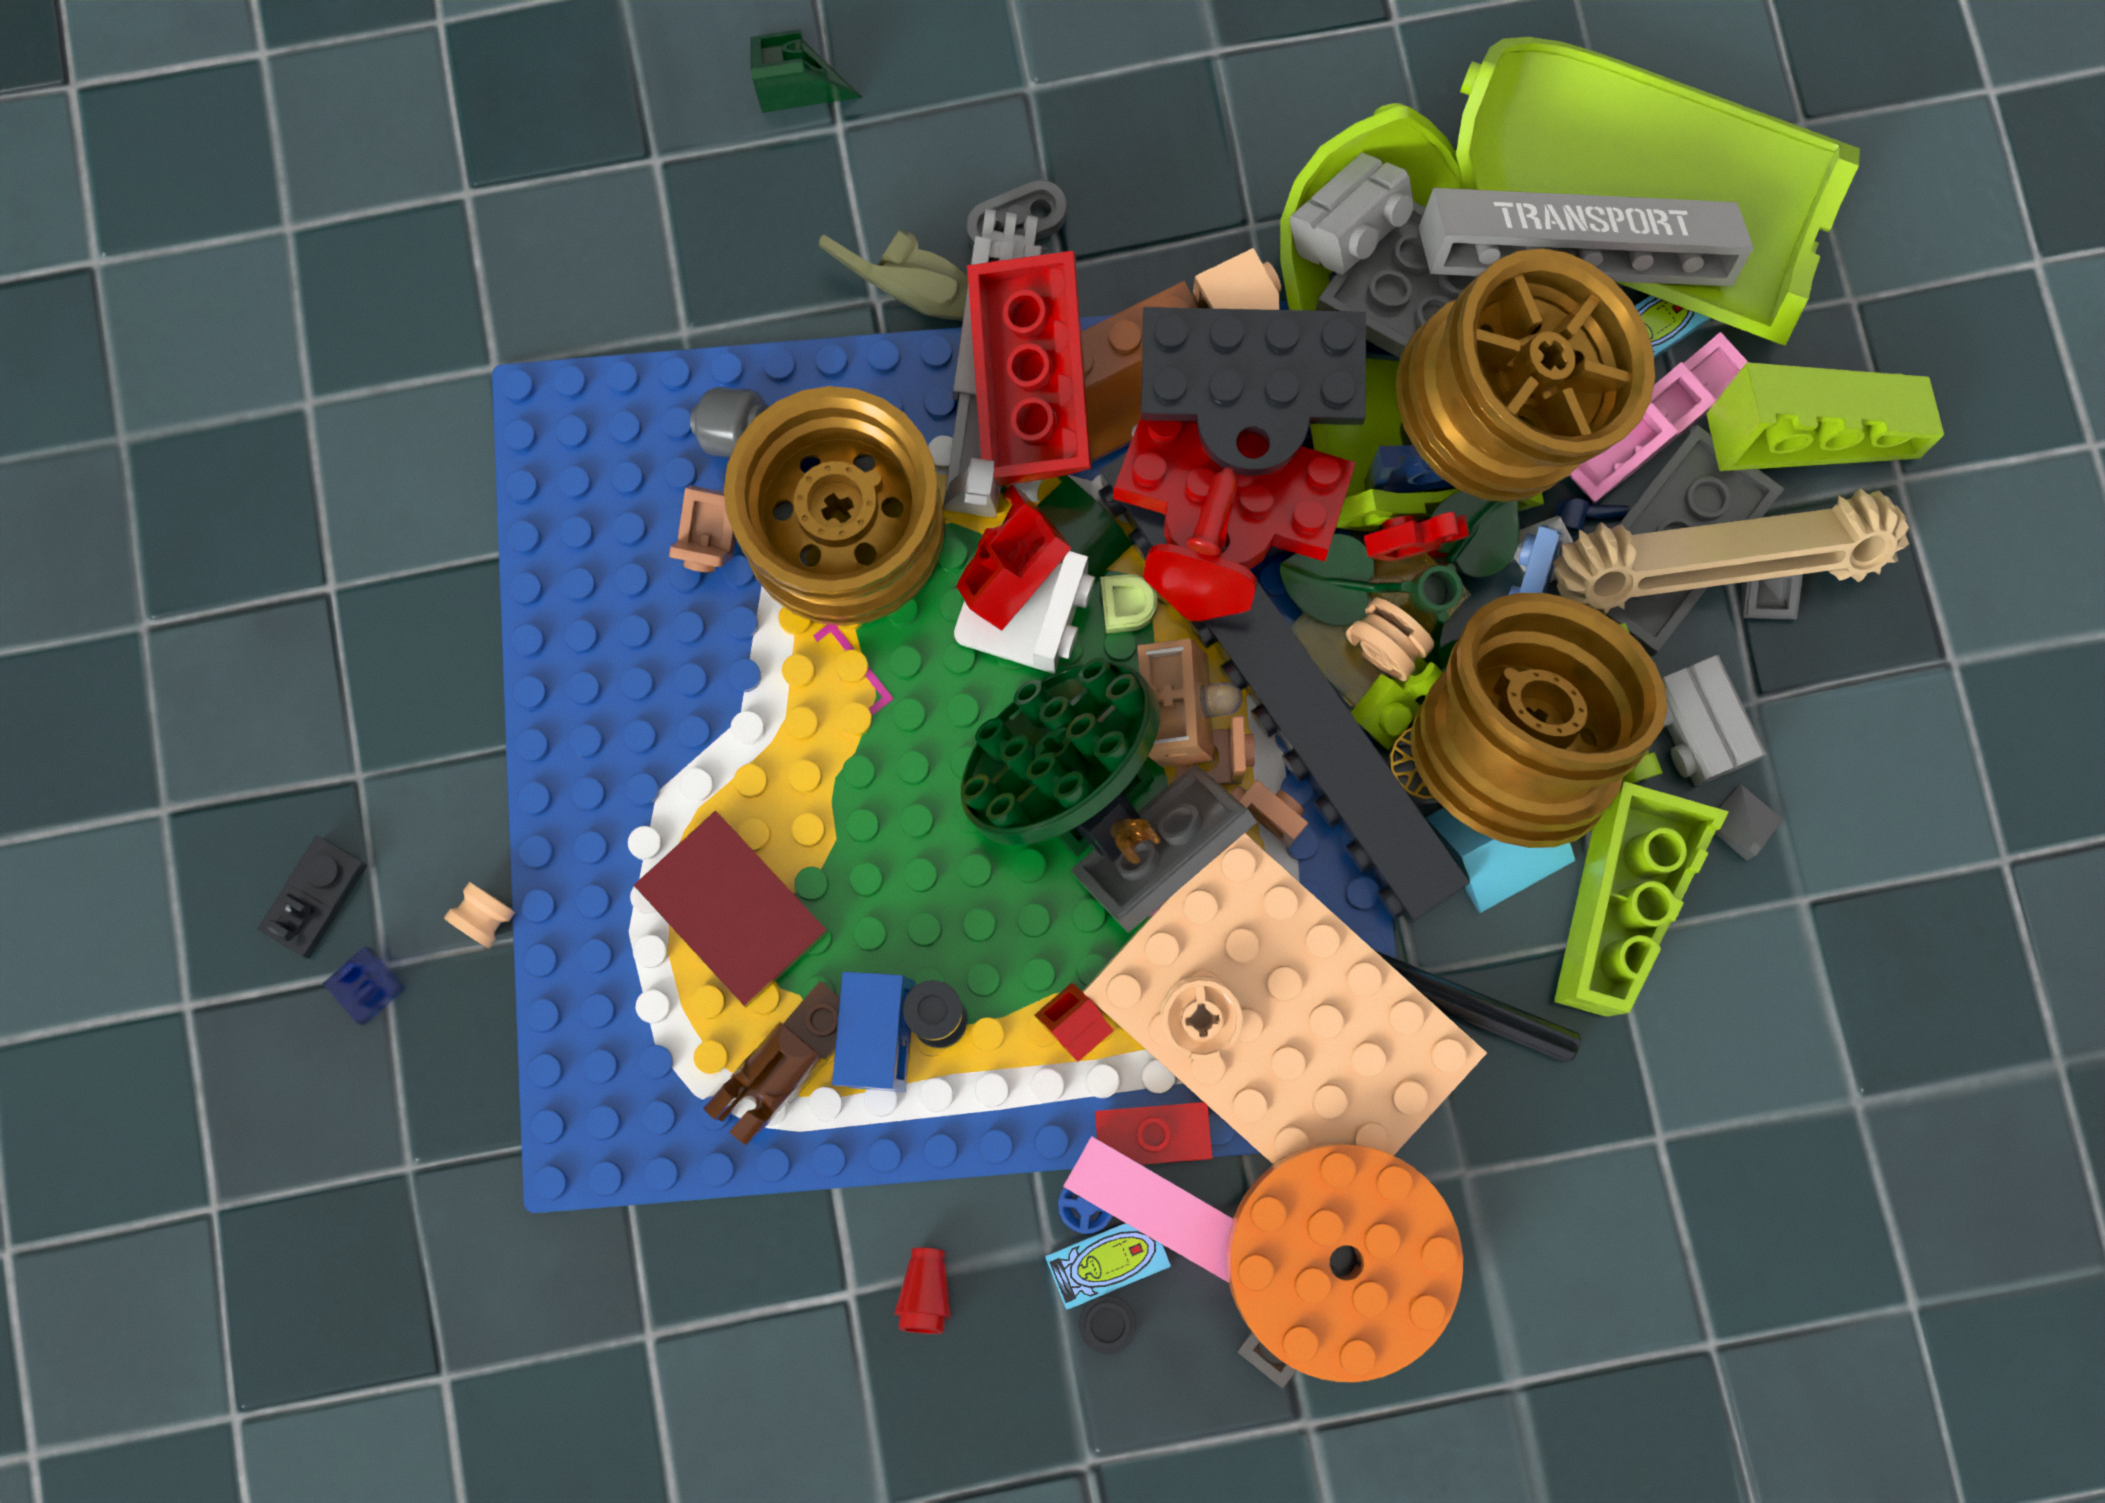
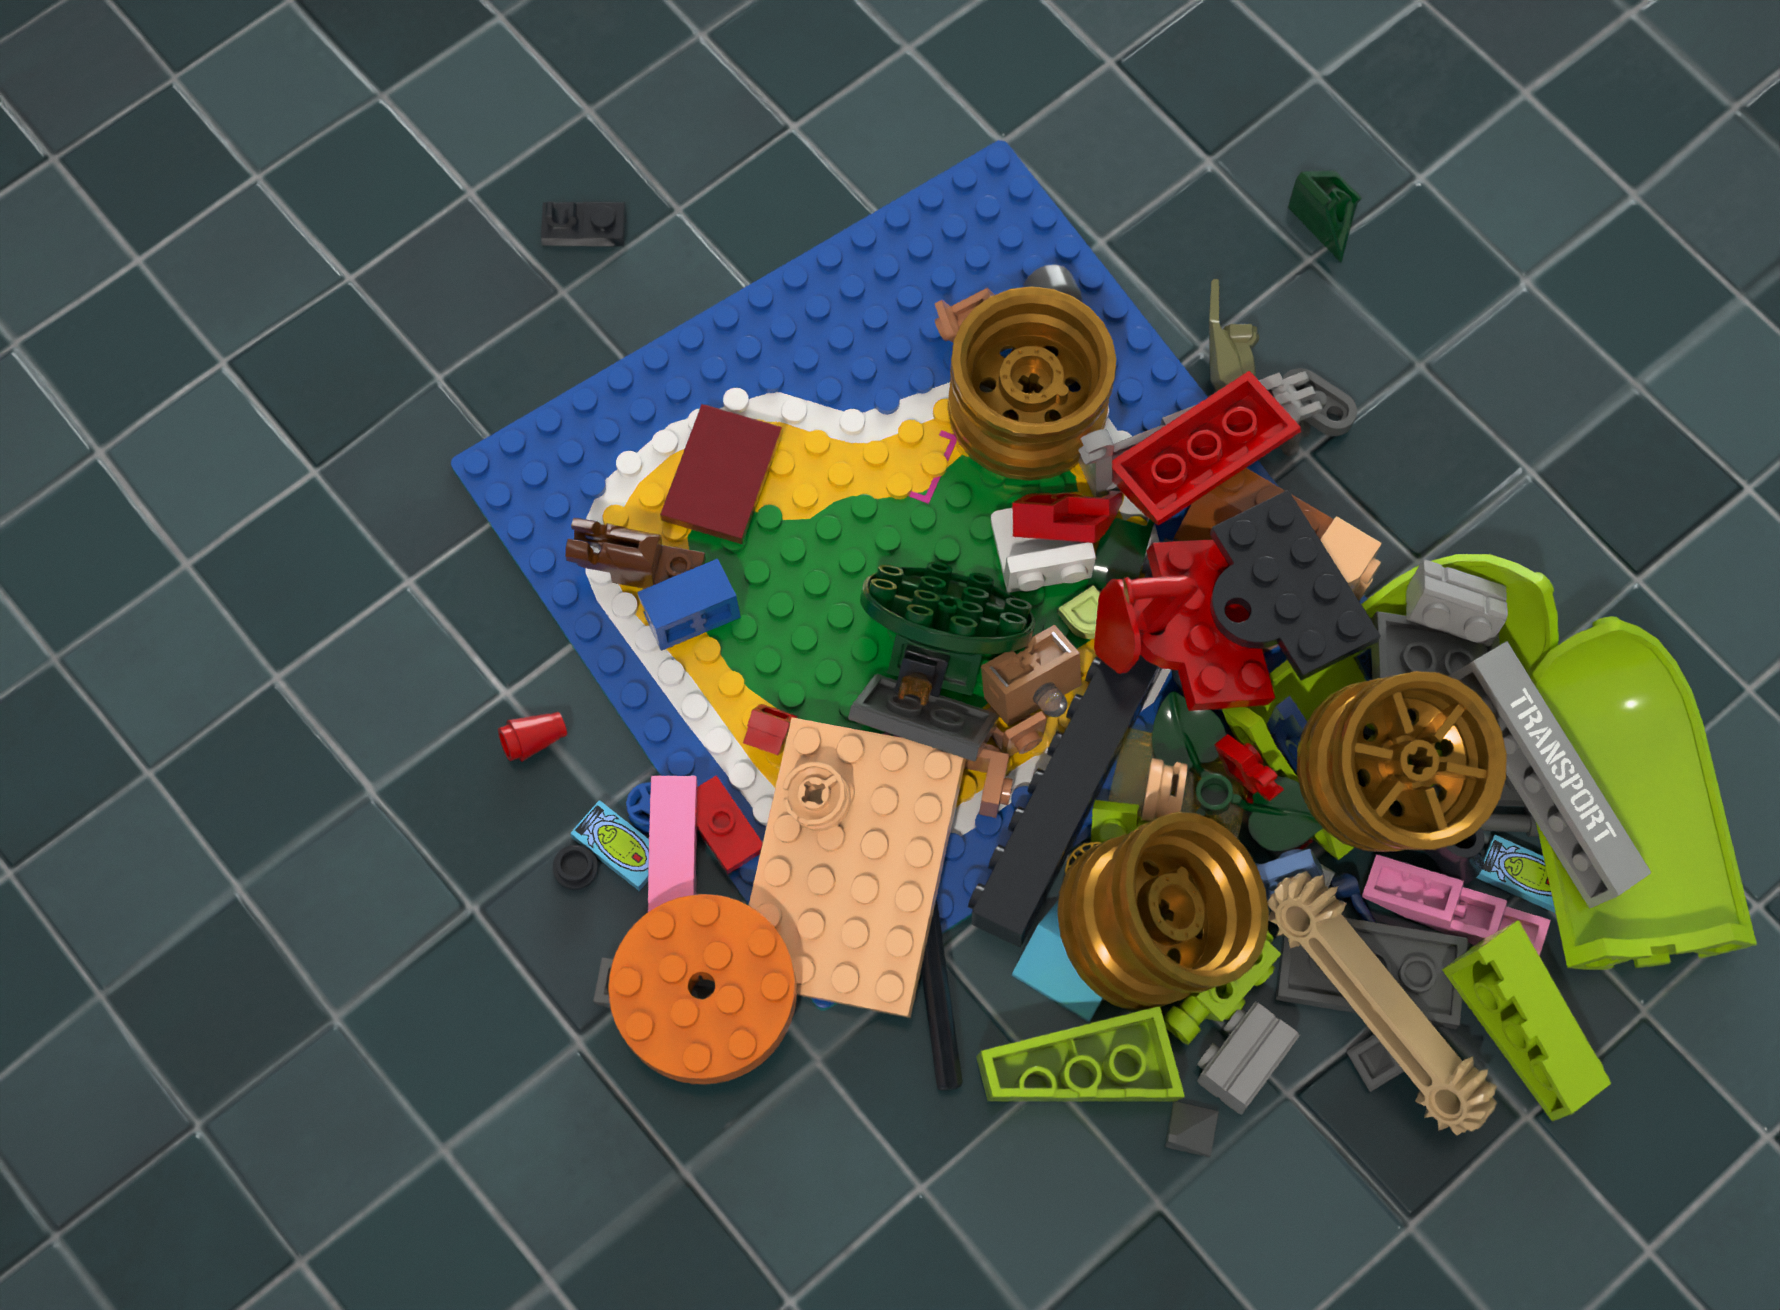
camera: 55 degrees right, 10 degrees down
clear blue tile [323,946,406,1026] -> none
light nougat wheel [444,881,515,949] -> none
black wheel [903,980,968,1049] -> none

